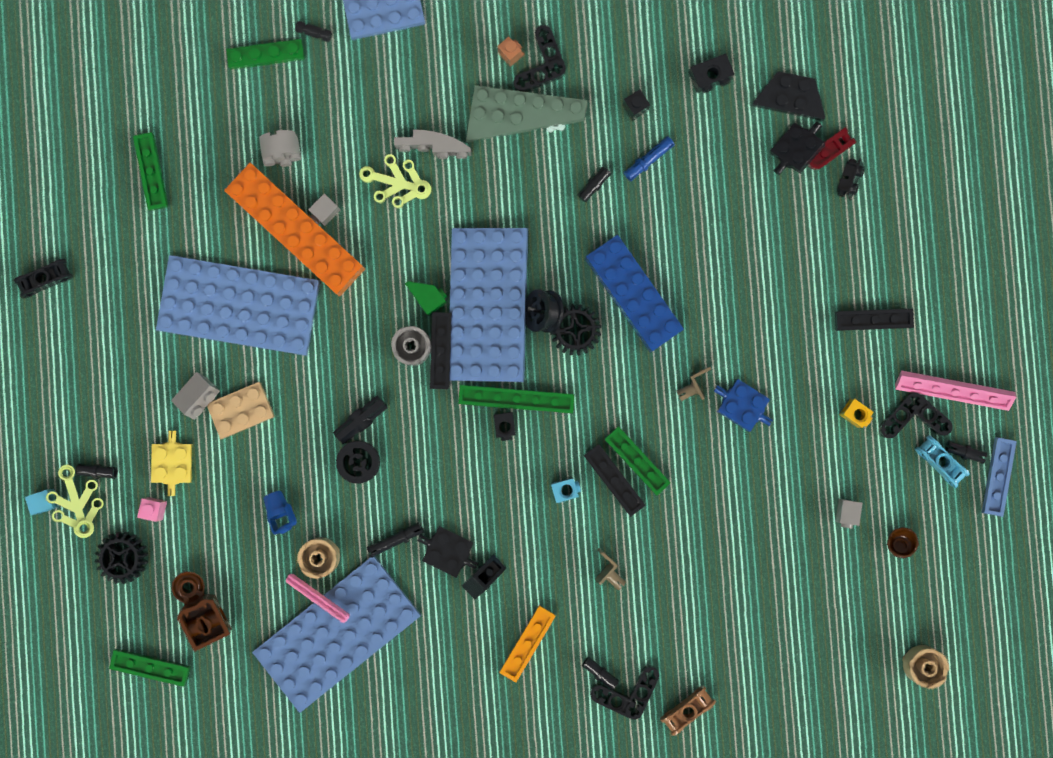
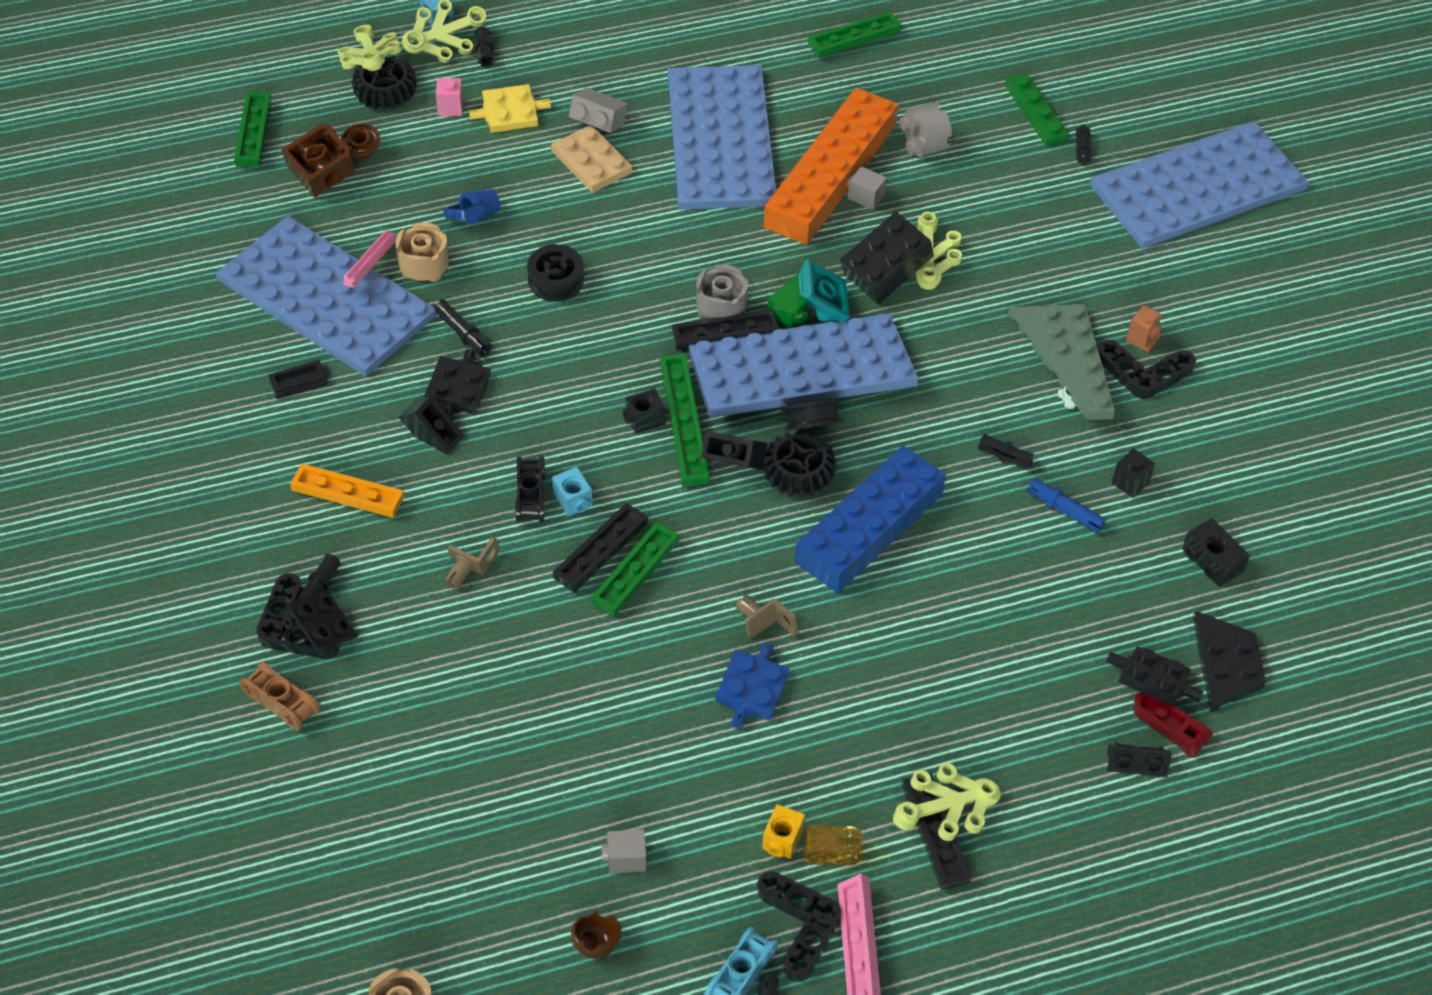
camera: 70 degrees right, 35 degrees down
black piece [333,395,388,445] -> none
light grey slope [394,130,472,159] -> none
none -> black tile [268,360,328,399]
none -> black hinge [283,590,358,652]
none -> yellowish green plant [338,25,402,71]
none -> black piece [515,456,545,523]
none -> black brick [701,431,768,470]
none -> teal slope [799,259,850,323]
none -> clear yellow piece [804,824,863,866]
none -> black brick [840,211,934,305]
none -> yellowish green plant [893,763,1001,841]

